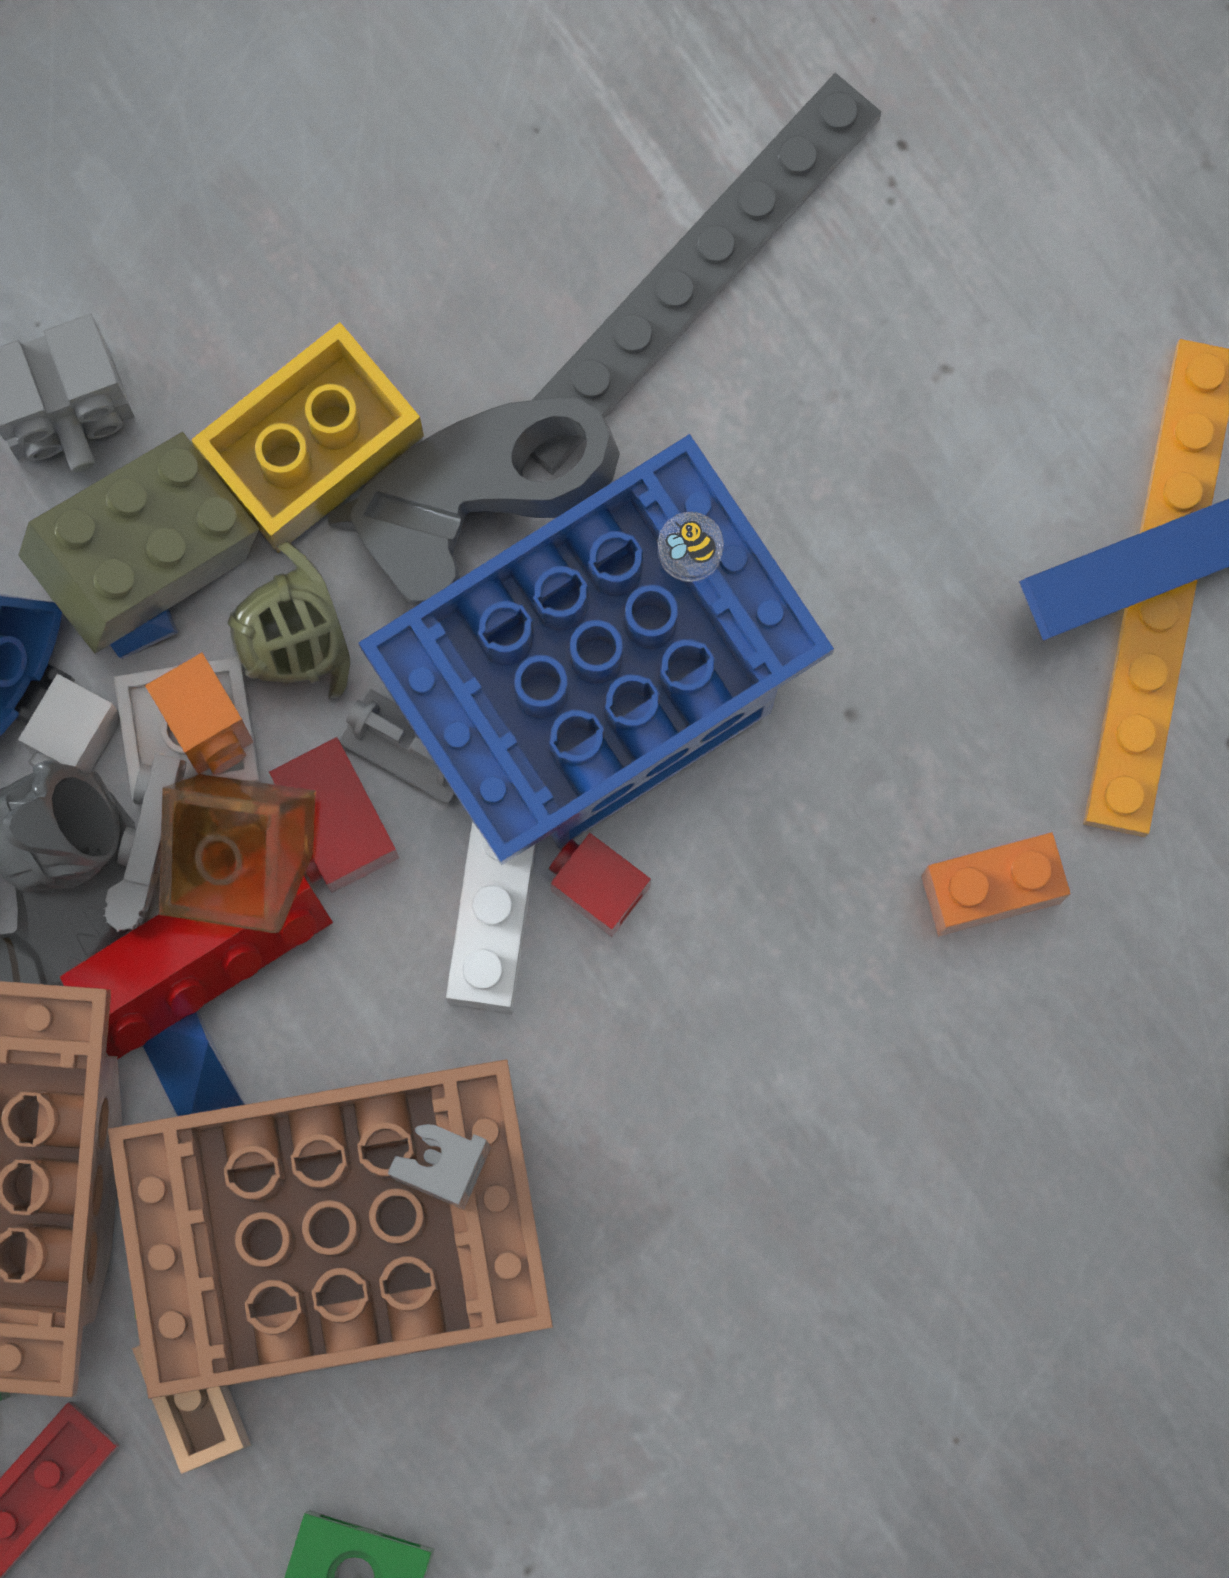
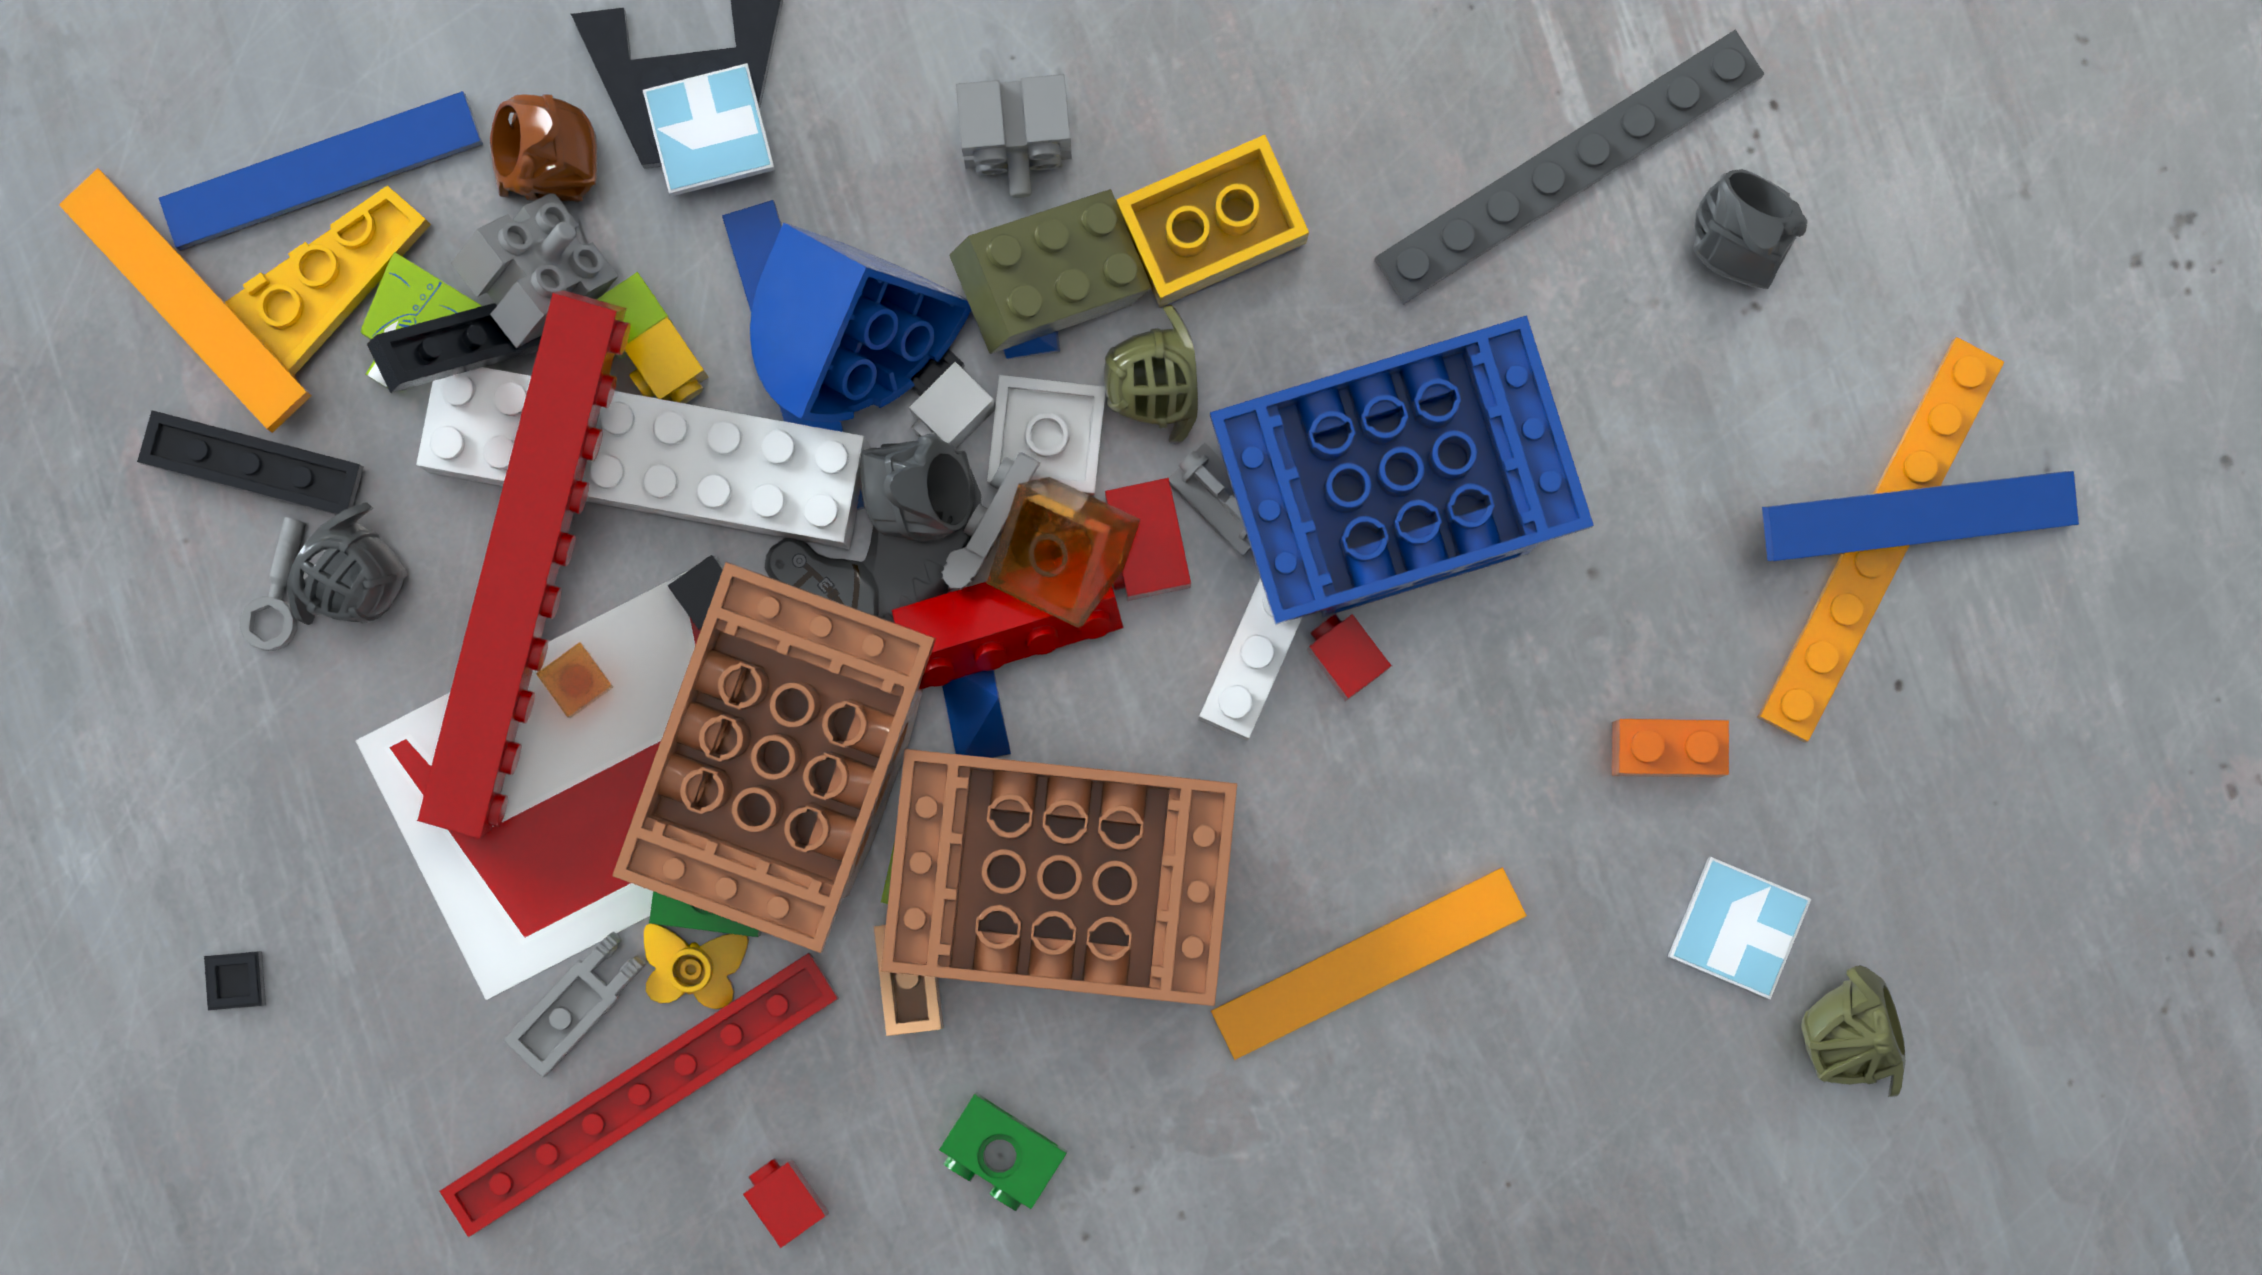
camera: 15 degrees right, 5 degrees up
orange brick [145,652,254,775] -> none
dark grey animal [328,398,620,607] -> none
light grey hinge [388,1124,491,1210] -> none
clear tile [657,512,724,581] -> none
none -> light orange tile [1211,867,1527,1060]
none -> tile [1668,857,1811,999]
none -> dark grey piece [1694,169,1808,289]

